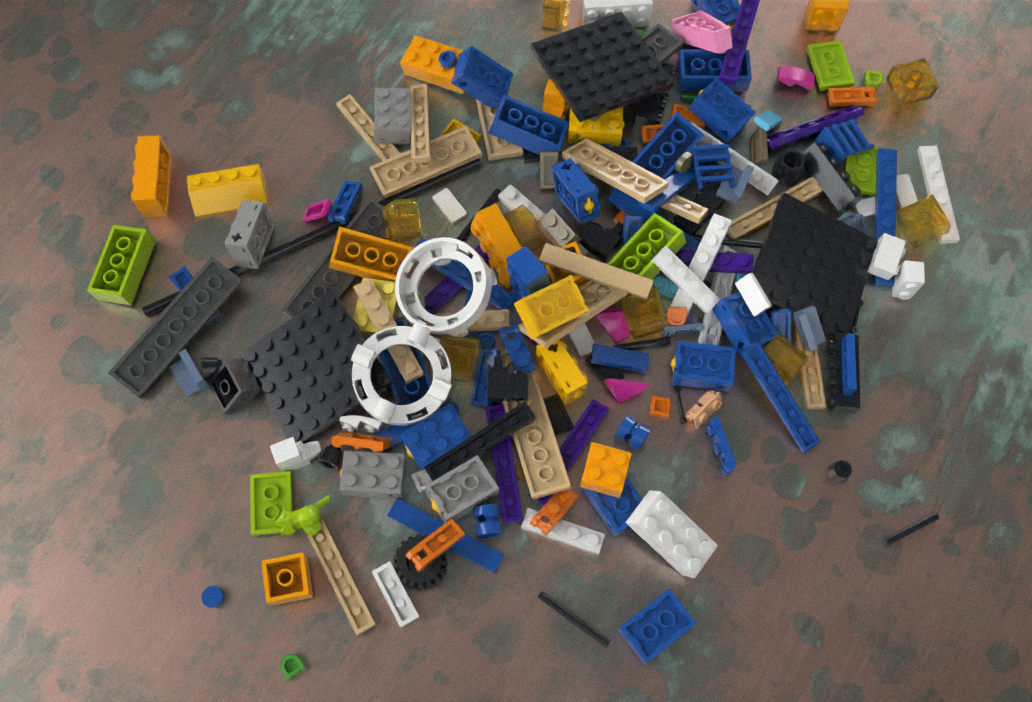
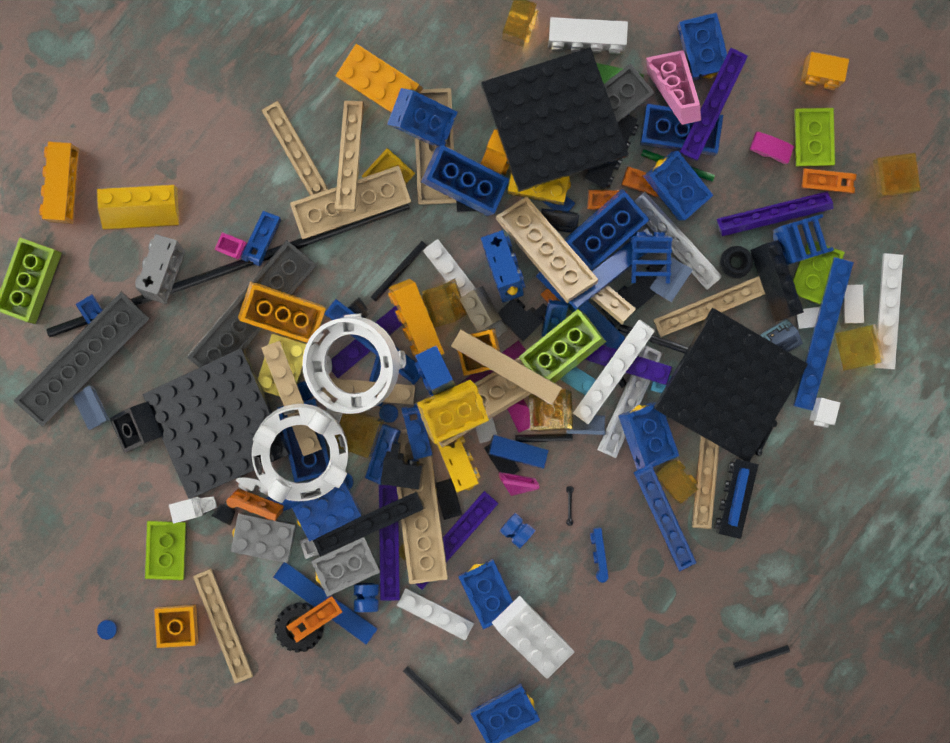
camera: 10 degrees right, 20 degrees up
black hat [201,357,223,379] -> none
lime animal [276,495,331,536] -> none
bright green tile [280,654,307,681] -> none
white plate [372,561,420,628] -> none
light grey piece [374,87,411,144] -> none
clear yellow brick [383,198,422,242] -> none
white tile [432,188,468,225] -> none
blue tile [439,50,457,69] -> none
orange plate [529,489,579,536] -> none
dark tan tile [540,151,558,189] -> none
light orange brick [580,442,632,498] -> none
orange tile [649,395,672,419] -> none
white plate [651,246,720,314] -> none
orange tile [667,306,687,326] -> none
blue piece [671,341,736,392] -> none
olive tile [675,151,693,174] -> none
light nougat hinge [685,390,722,429] -> none
white tile [735,273,772,316] -> none
dark tan tile [750,128,768,167] -> none
medium azure tile [753,110,783,131] -> none
blue tile [770,308,792,348] -> none
sand blue panel [792,306,826,352] -> none
black hat [827,460,852,484] -> none
lime tile [864,70,884,89] -> none
white brick [867,233,906,280] -> none

